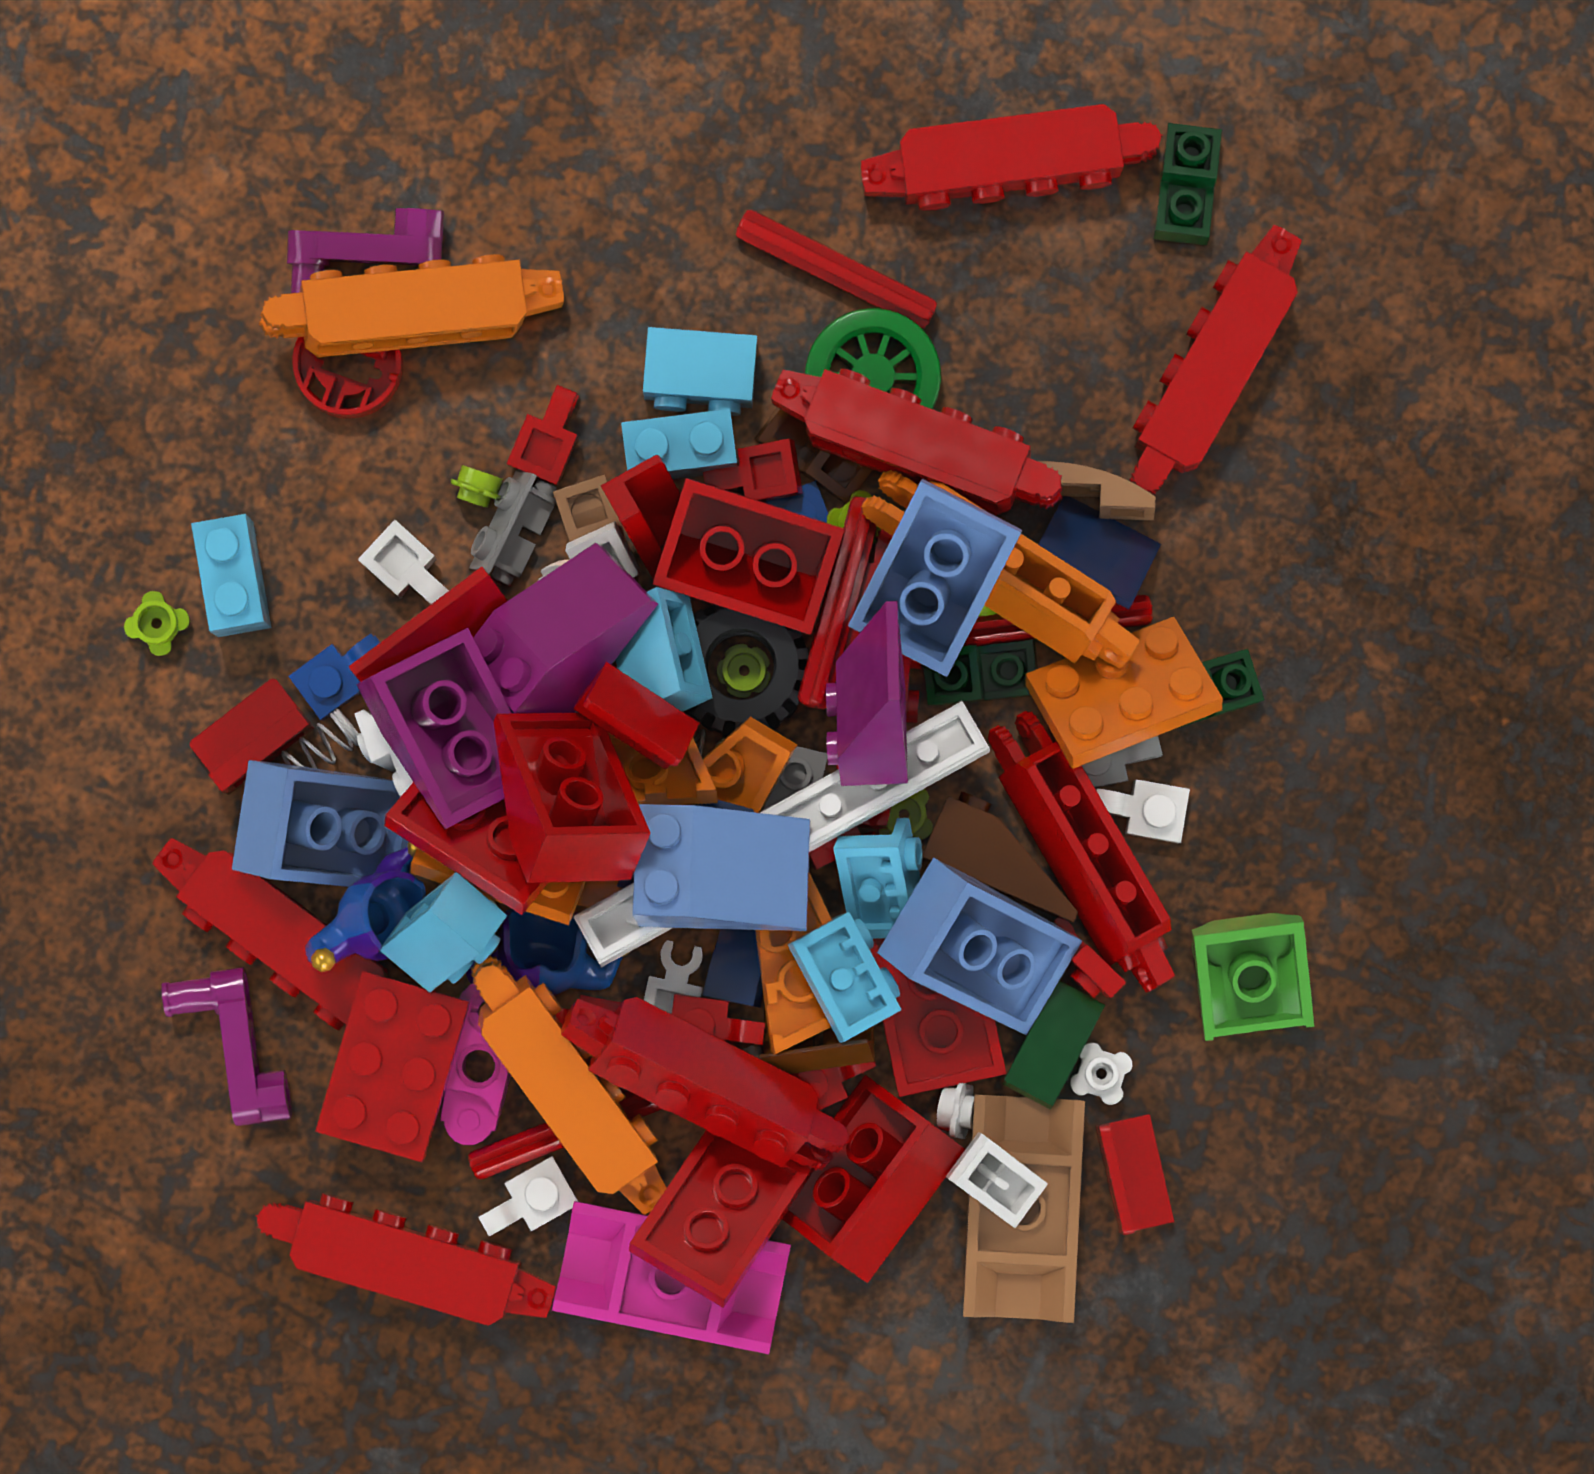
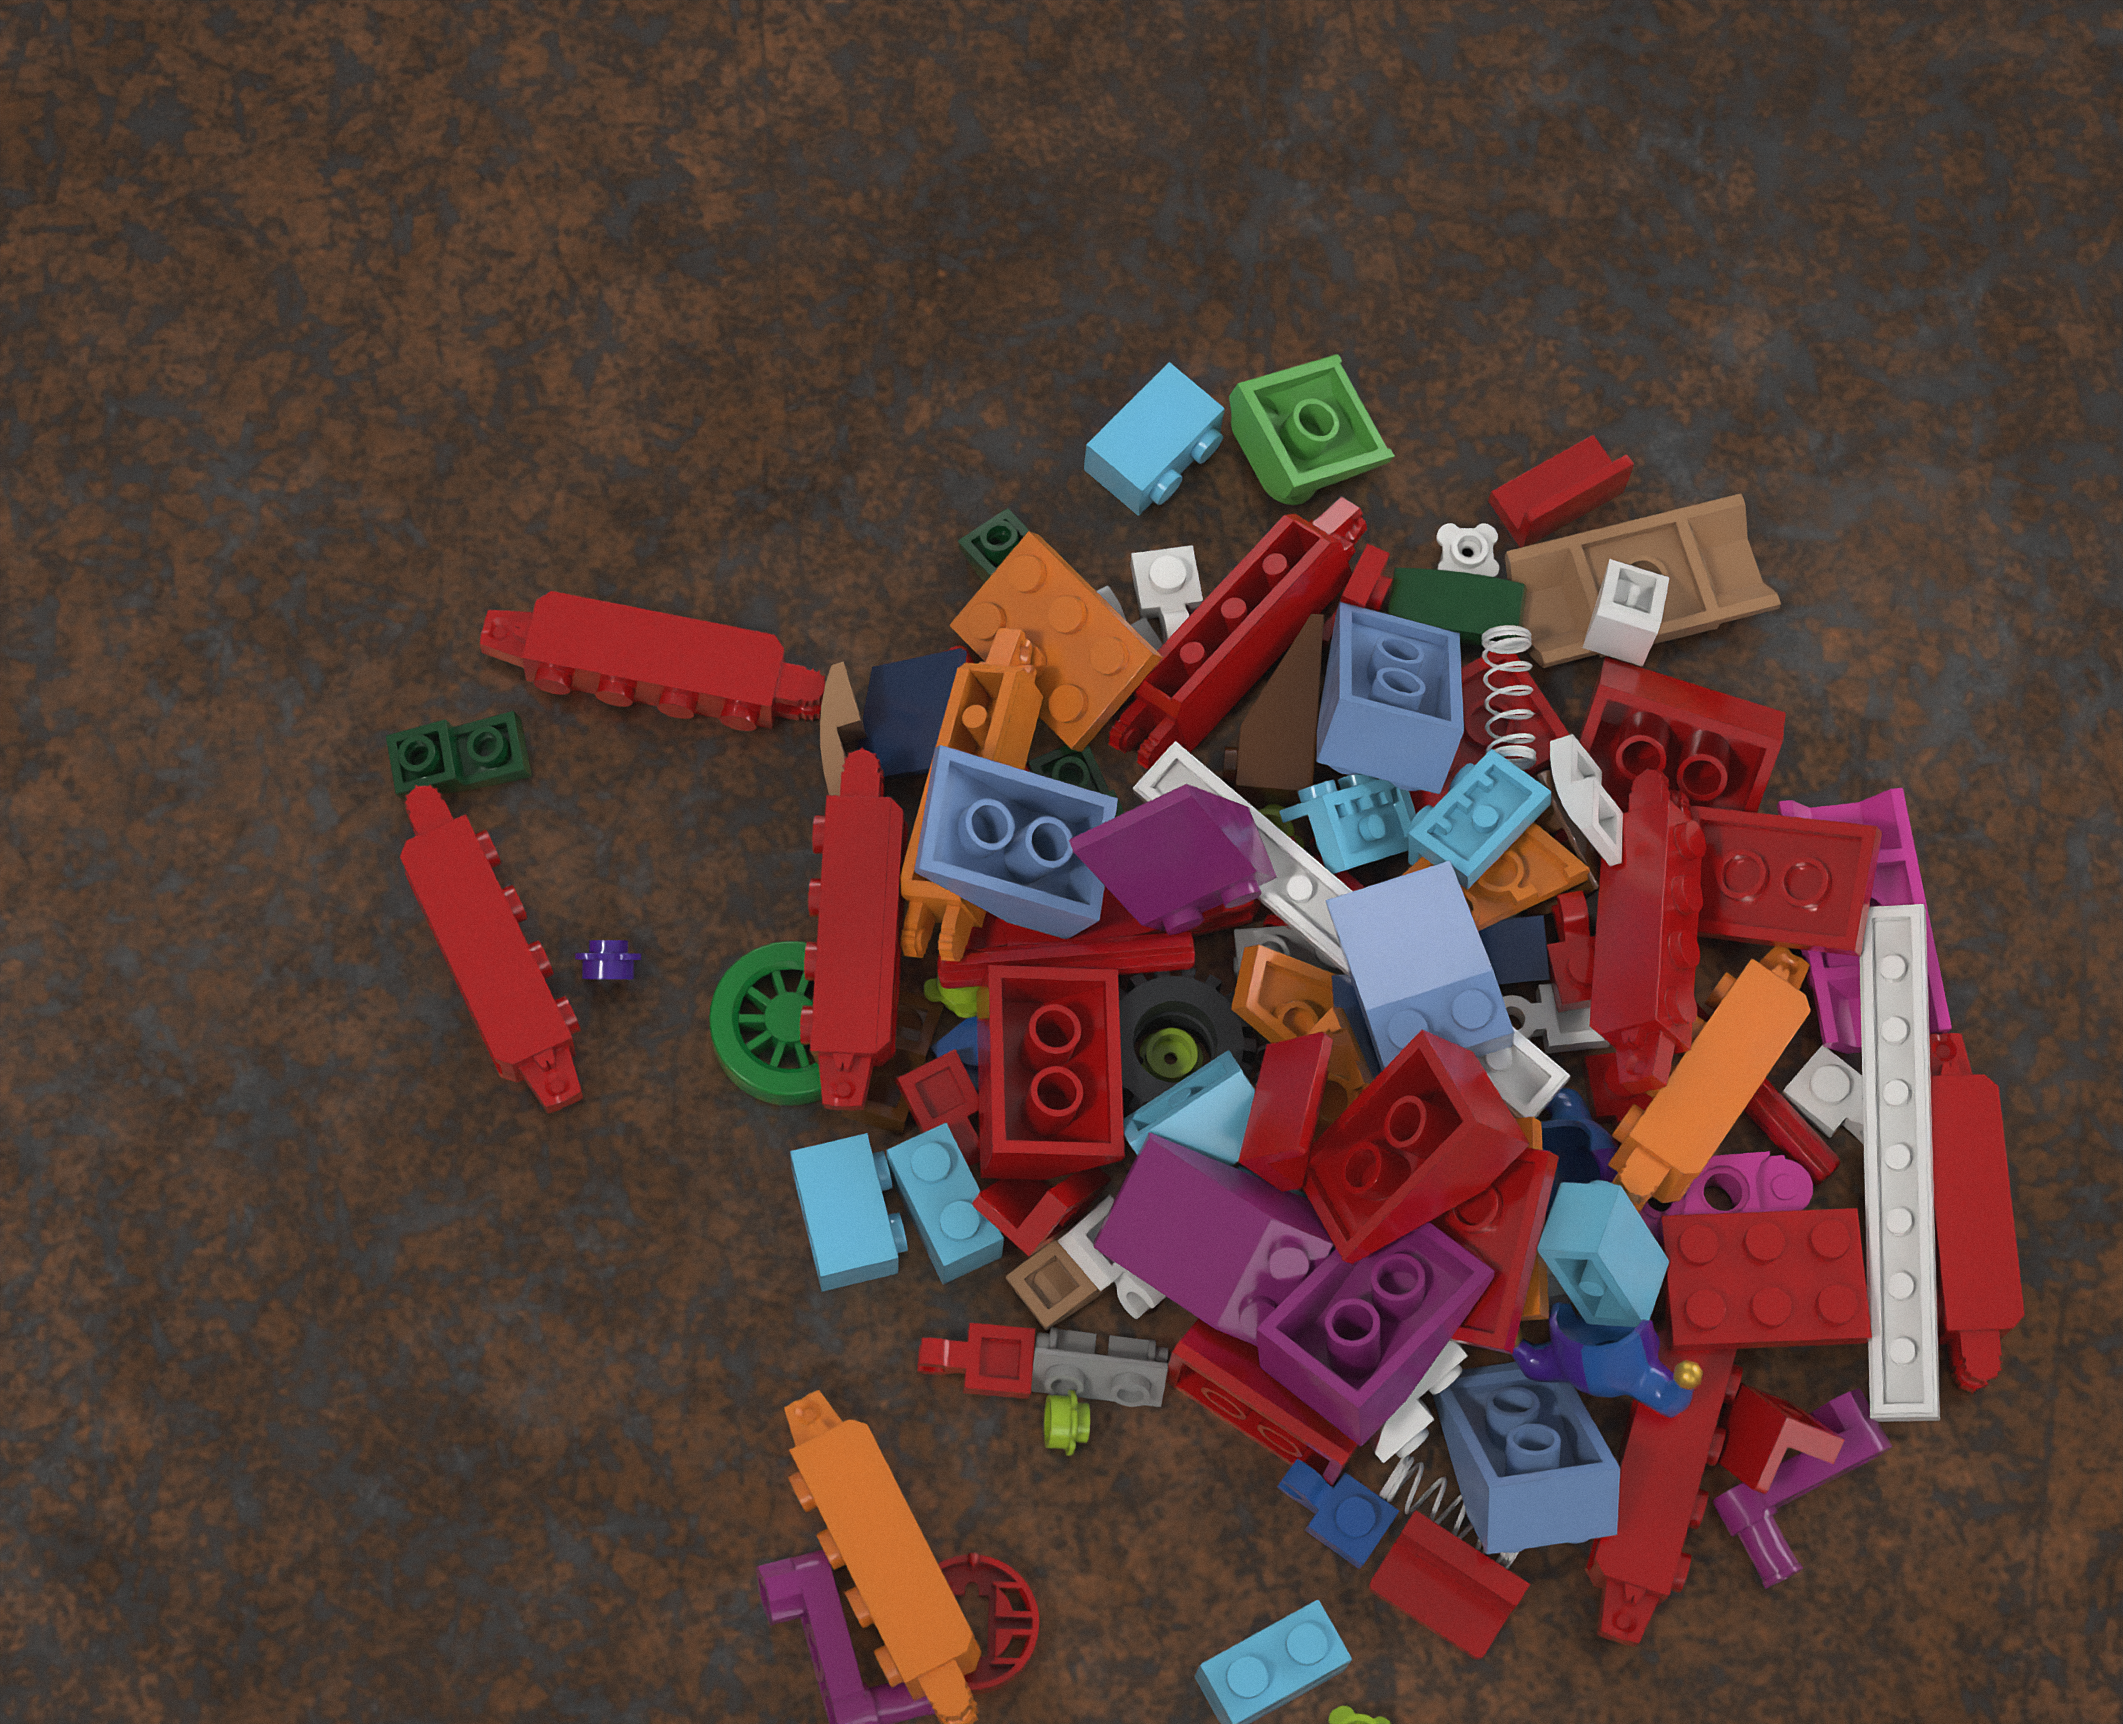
camera: 115 degrees left, 15 degrees down
white plate [358,520,449,605] -> none
red axle [736,209,937,329] -> none
white plate [937,1083,974,1139] -> none
none -> dark purple plate [575,940,641,979]
none -> medium azure brick [1084,362,1225,516]
none -> white piece [1481,625,1537,770]
none -> white slope [1550,734,1623,866]
none -> red panel [1717,1382,1844,1494]
none -> white tile [1860,904,1940,1422]

